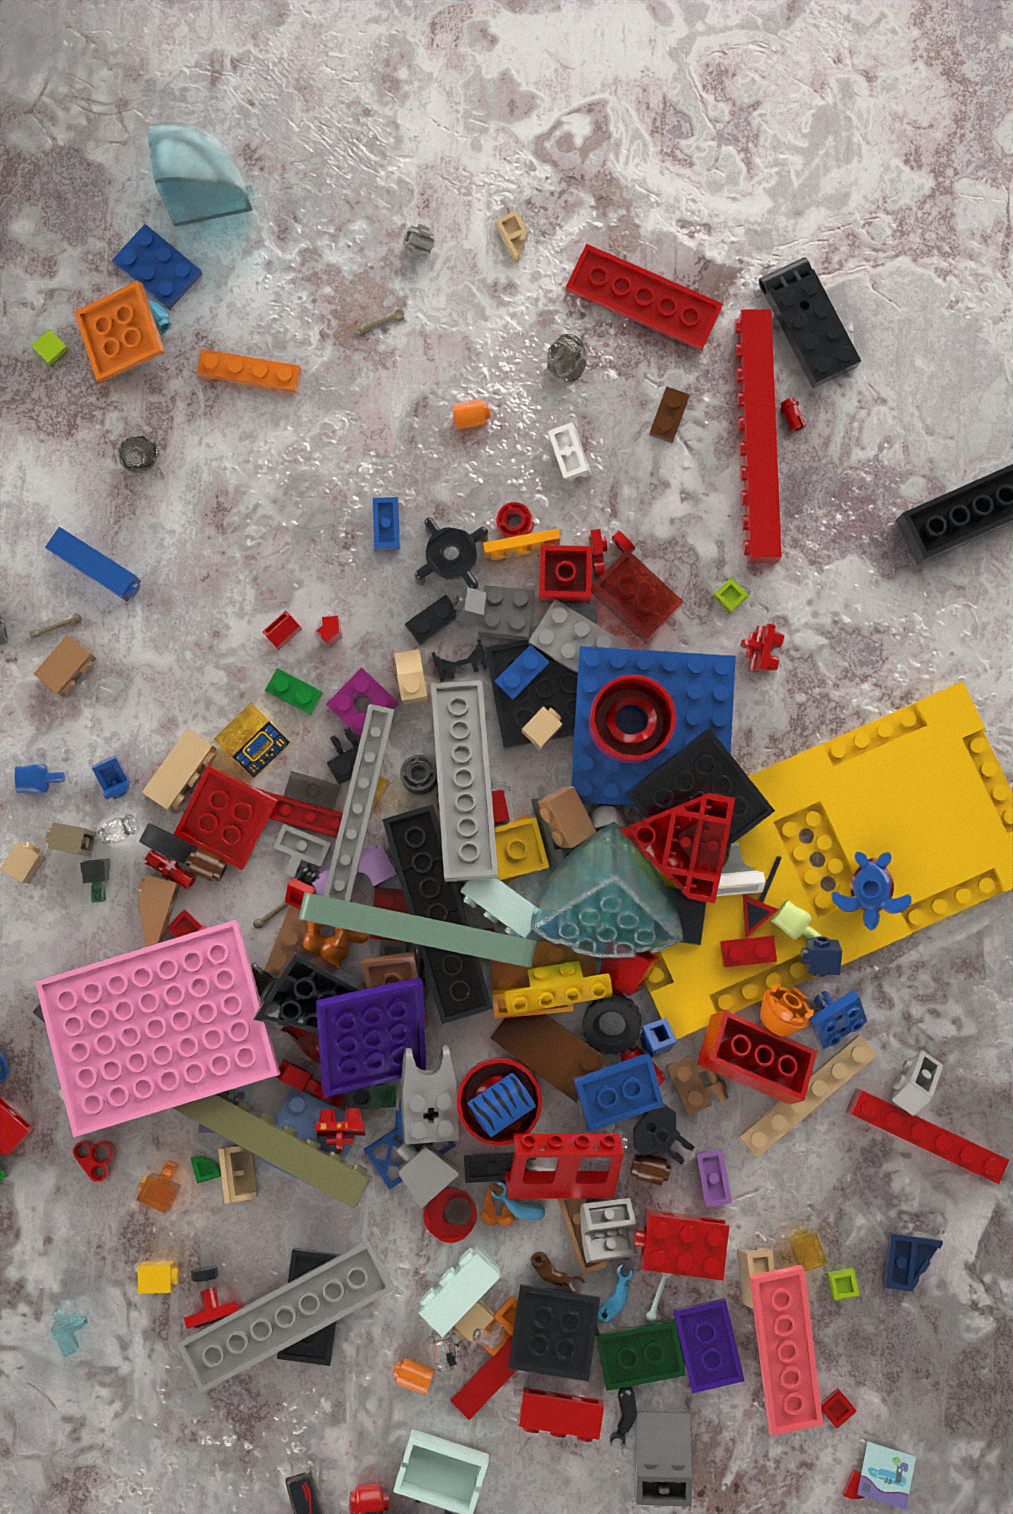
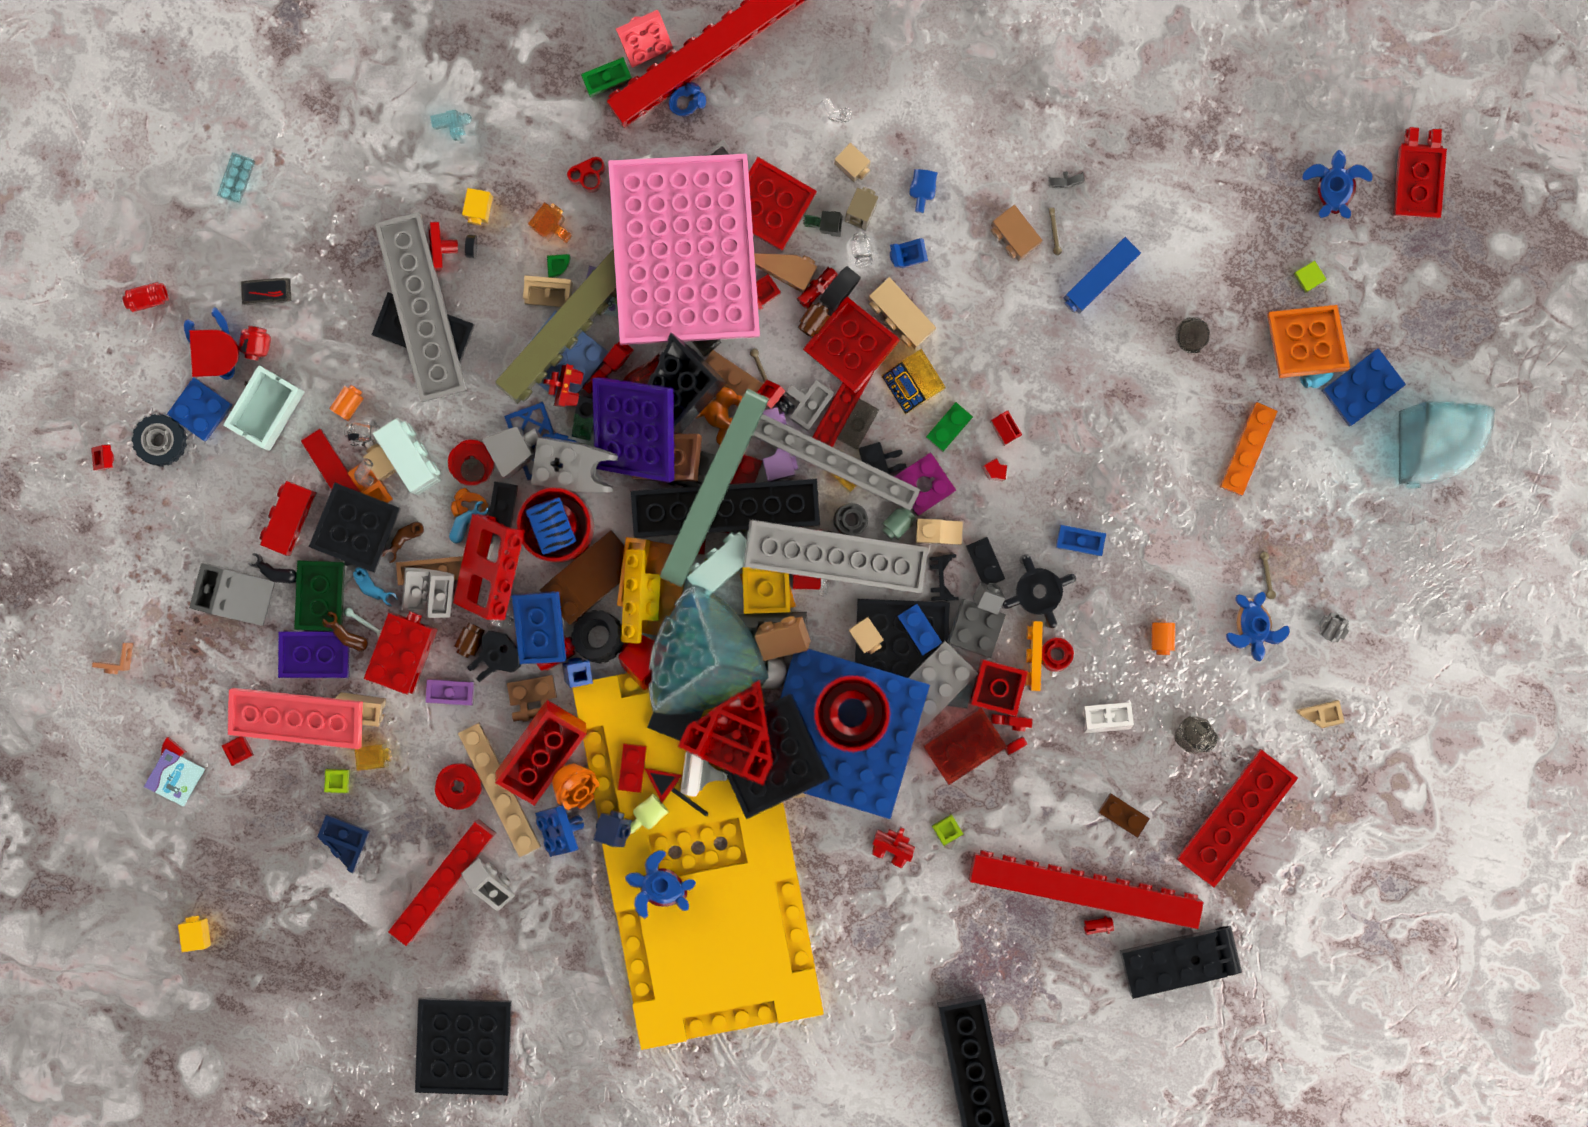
camera: 100 degrees right, 5 degrees up
none -> reddish brown arm [322,612,368,652]
none -> red plate [435,763,482,810]
none -> red plate [748,157,817,252]
none -> sand green brick [882,507,916,540]
none -> blue animal [1226,592,1290,662]

